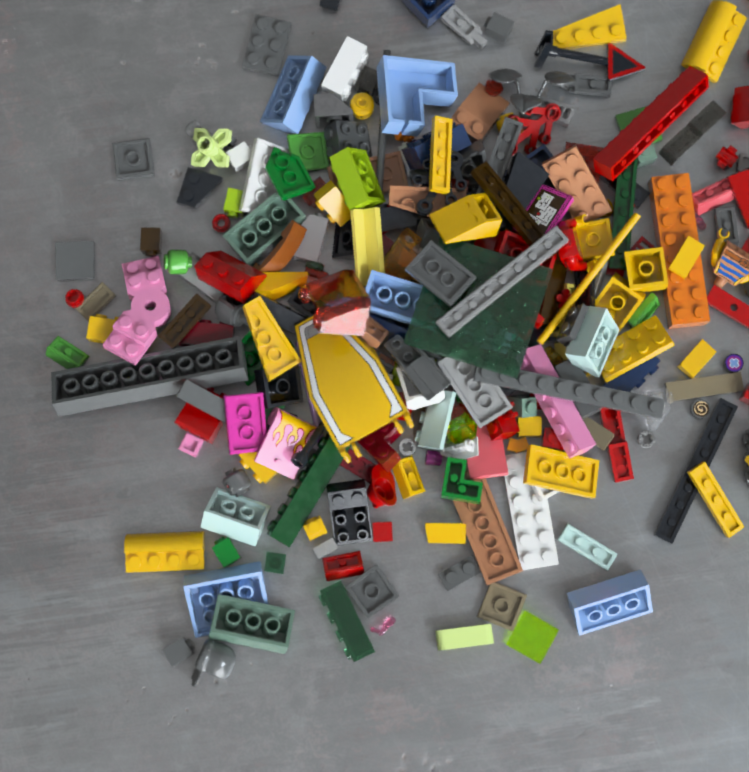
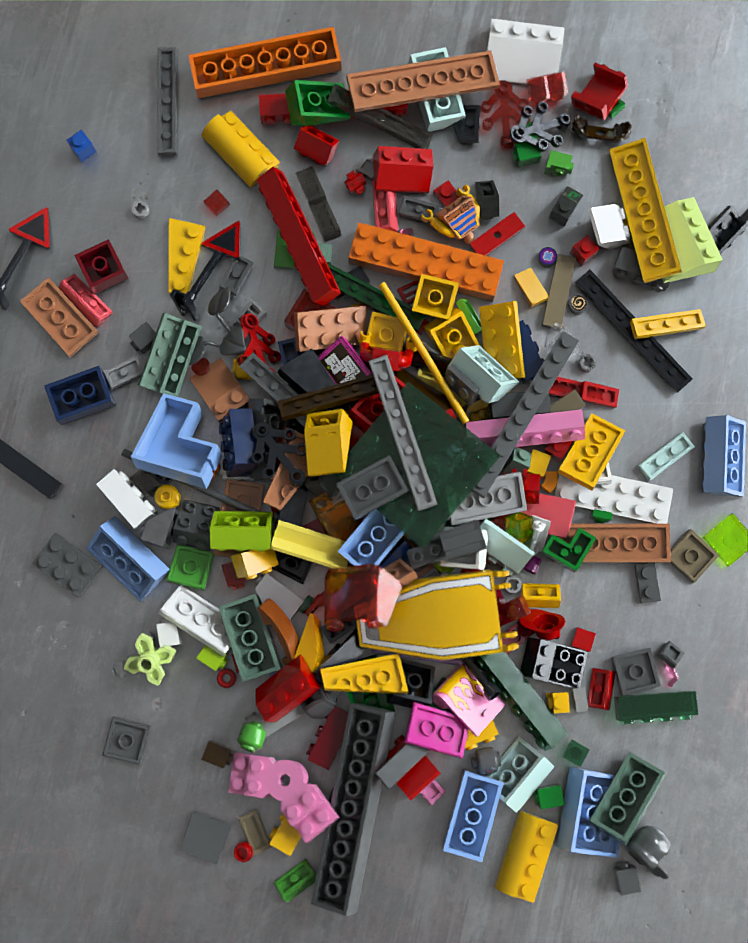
camera: 70 degrees left, 0 degrees up
dark brown plate [158,293,212,349] -> none
black wing [177,167,223,209] -> none
green tile [265,147,316,201] -> none
yellow slope [425,523,466,544] -> none
yellow plate [429,116,453,194] -> none
yellowish green beam [435,624,494,651] -> none
red plant [556,289,575,309] -> none
yellow tile [668,236,705,279] -> none
none -> sand green brick [138,313,202,397]
none -> clear red plate [203,189,230,217]
none -> light blue slope [442,769,503,862]
none -> green tile [589,509,613,523]
none -> dark grey tile [658,641,684,668]

